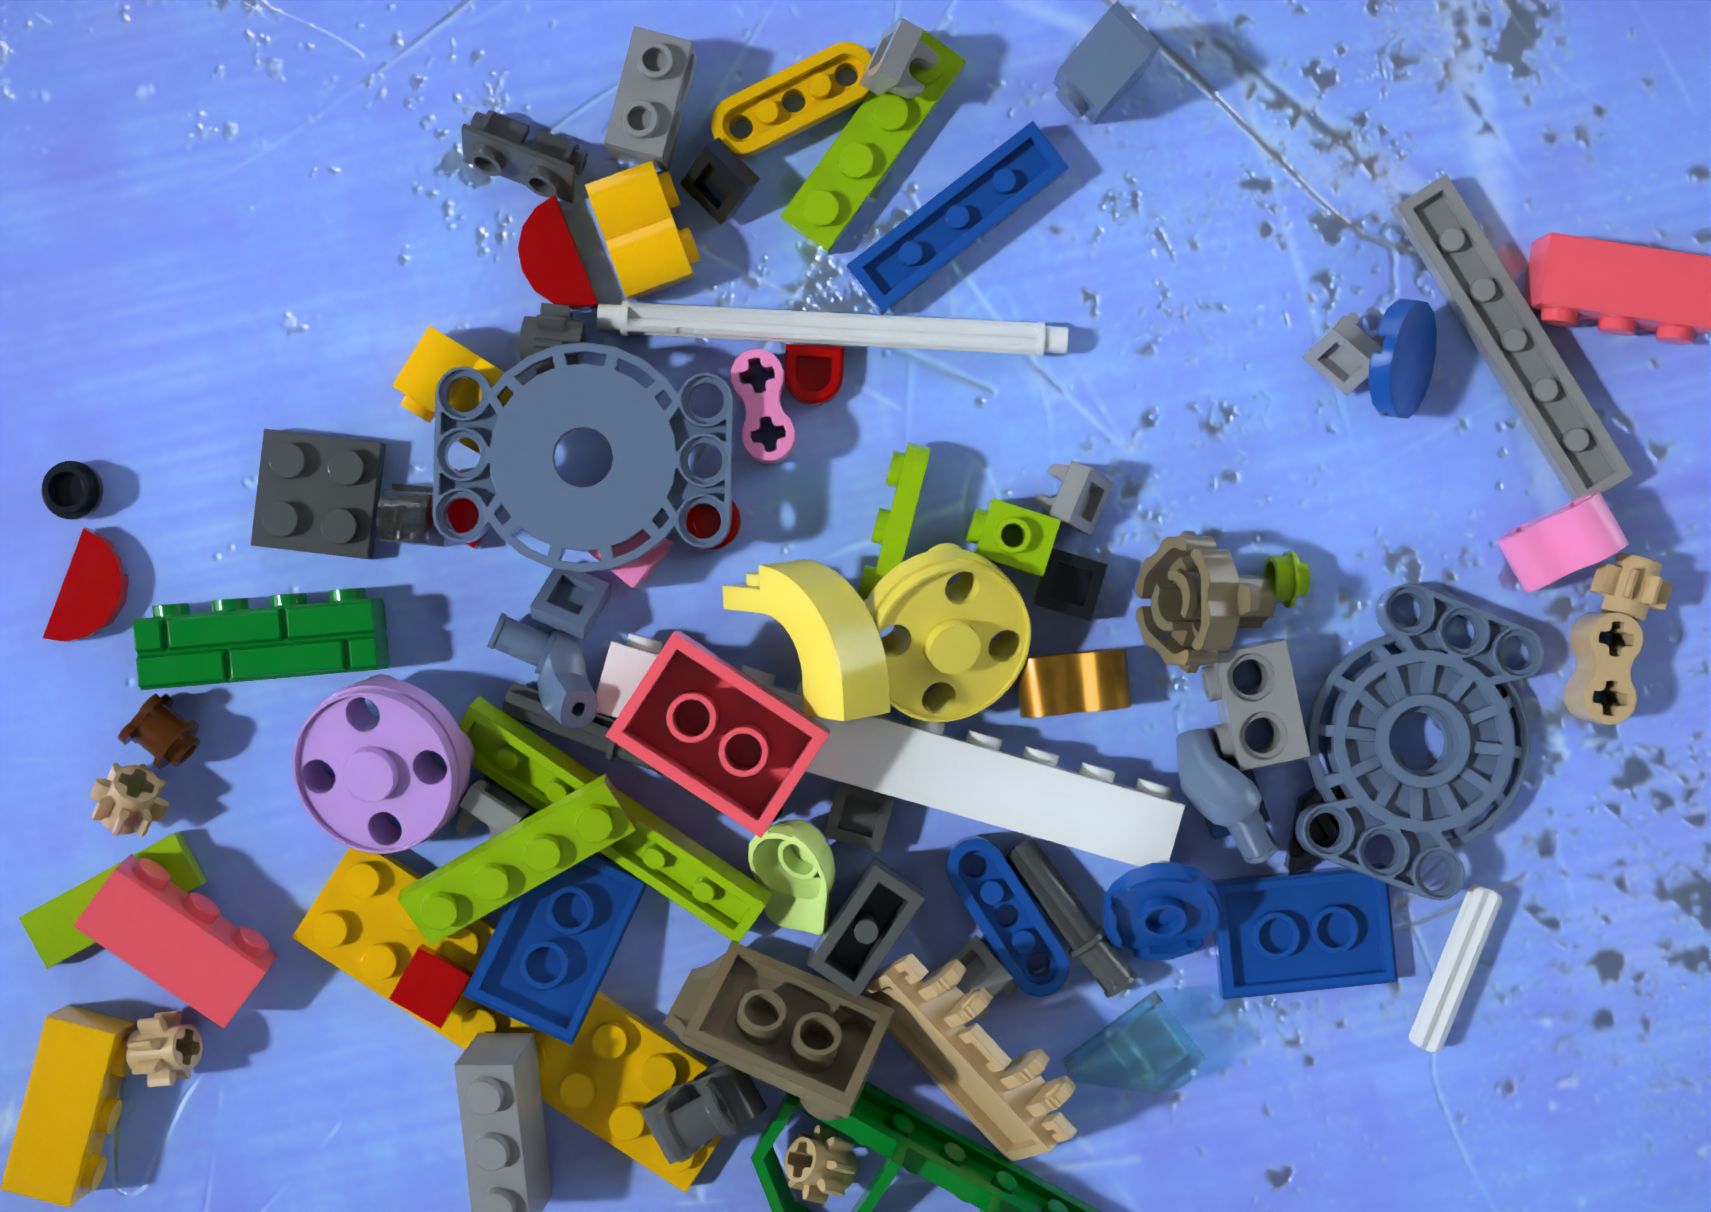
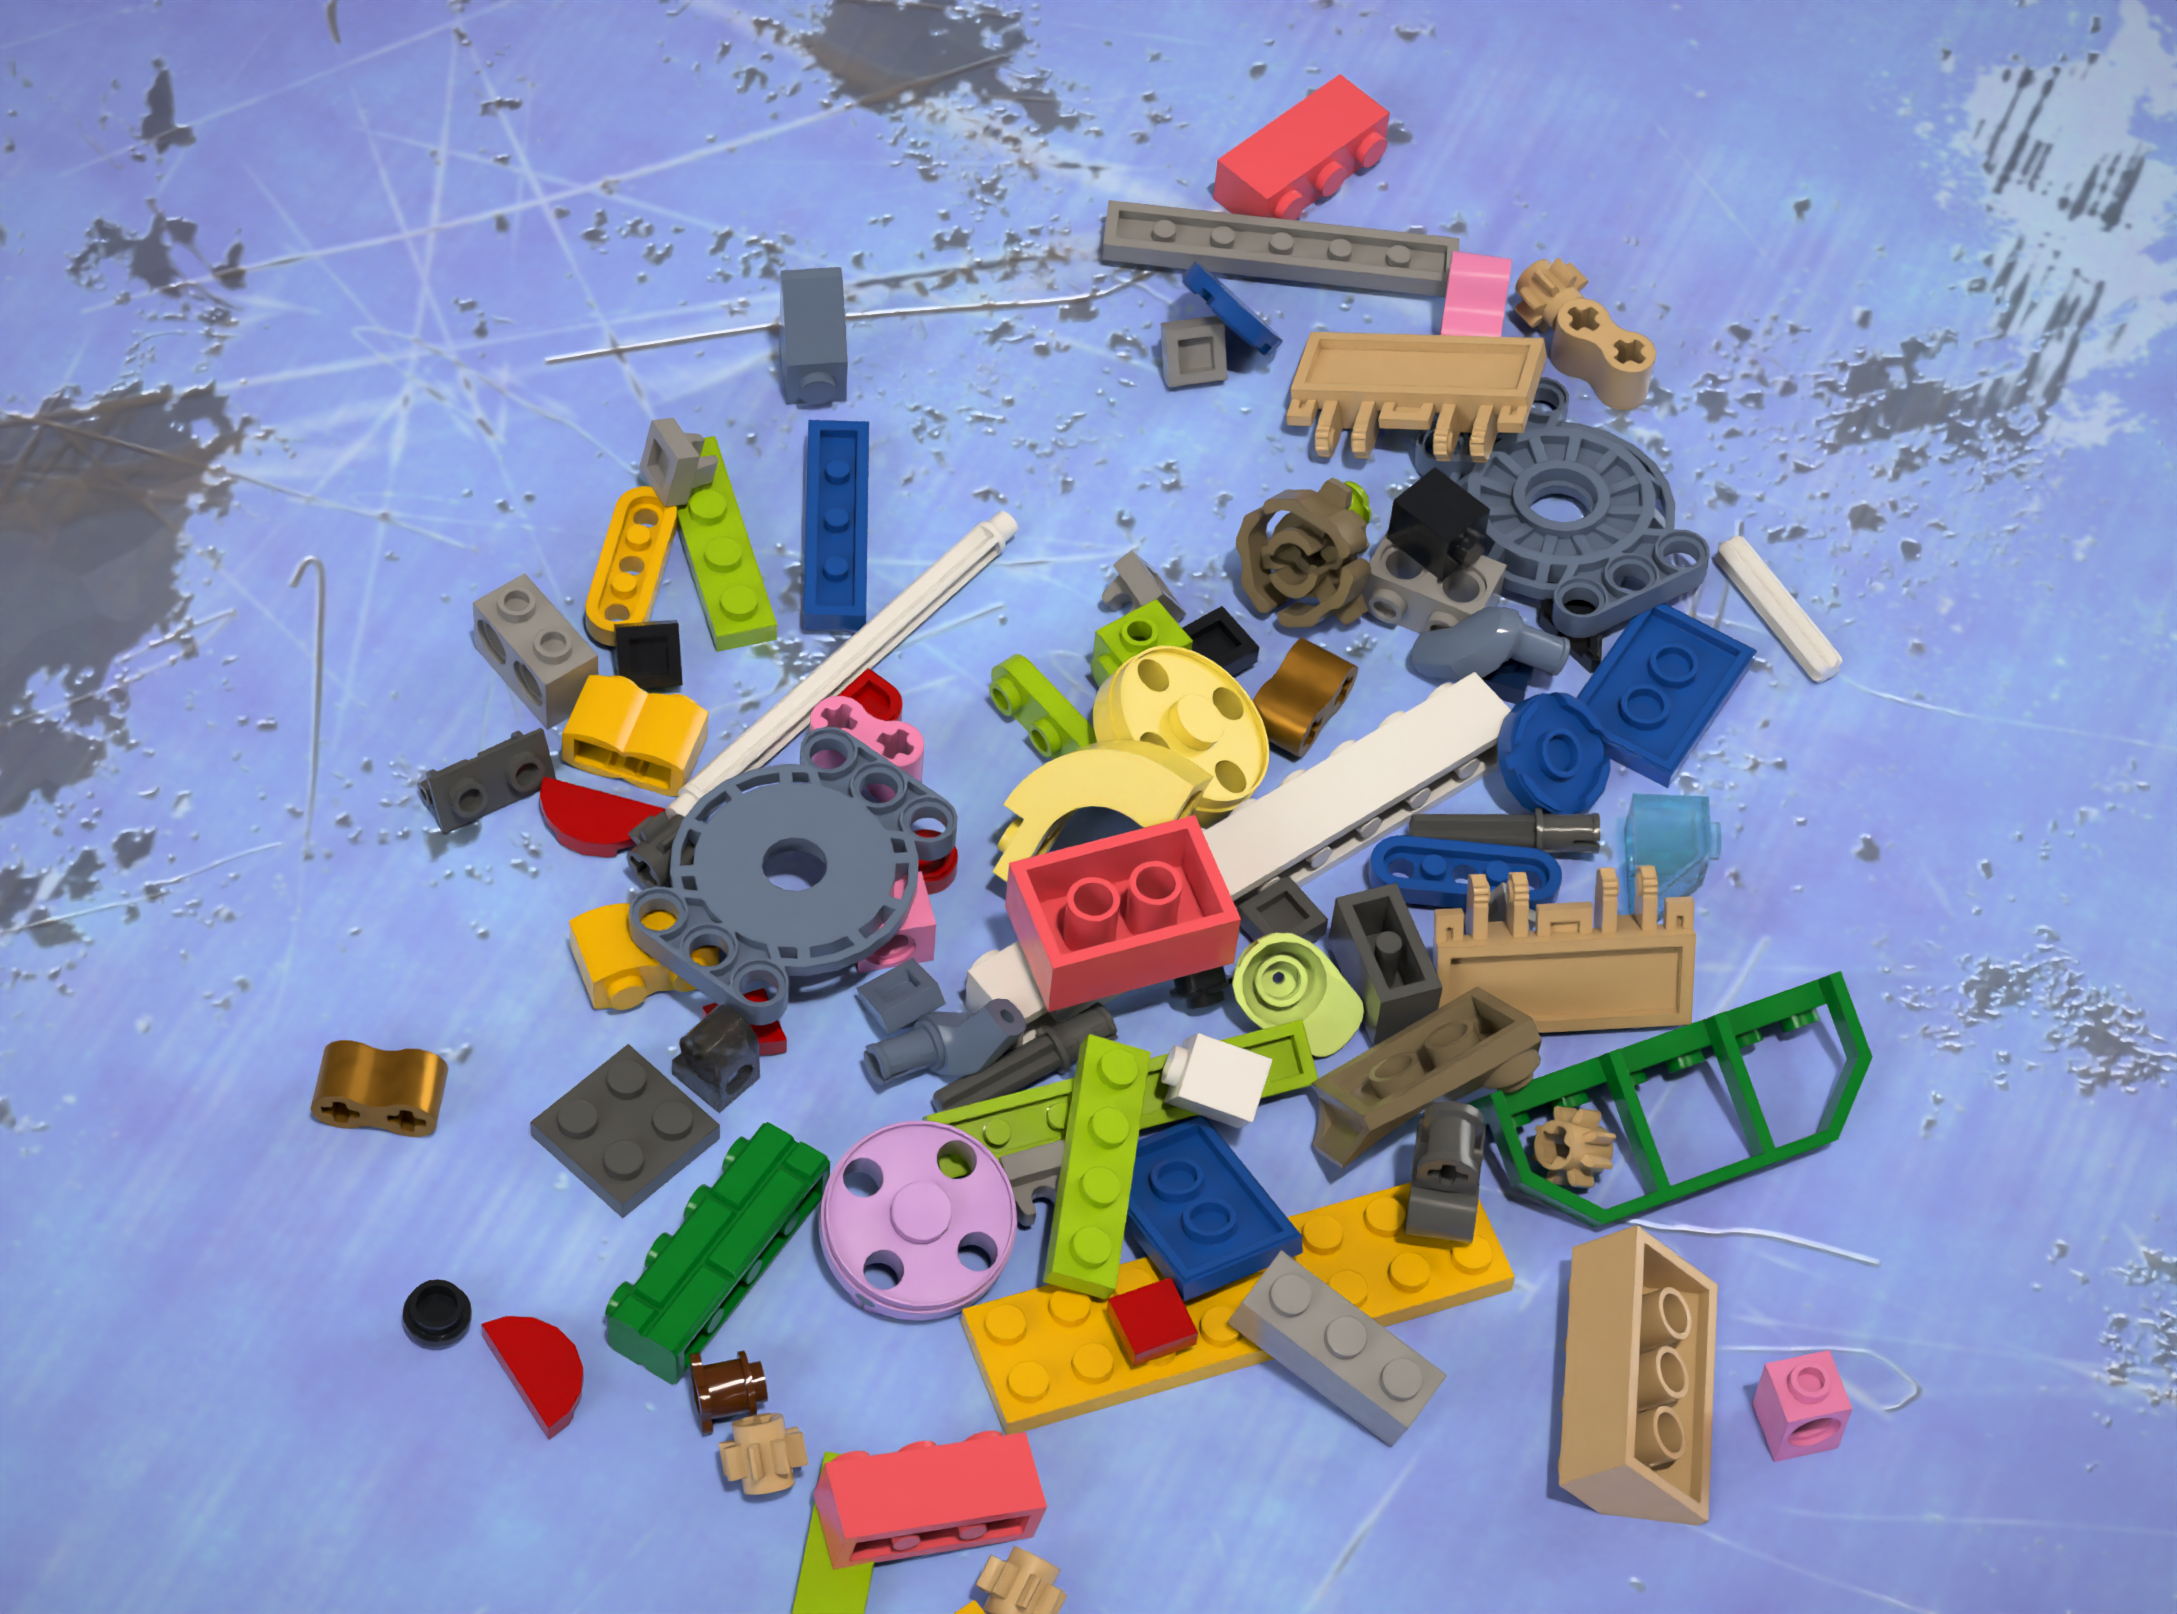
camera: 60 degrees left, 35 degrees down
none -> pearl gold axle [310,1040,449,1137]
none -> white brick [1161,1033,1273,1128]
none -> tan hinge [1286,332,1547,463]
none -> black brick [1387,467,1490,581]

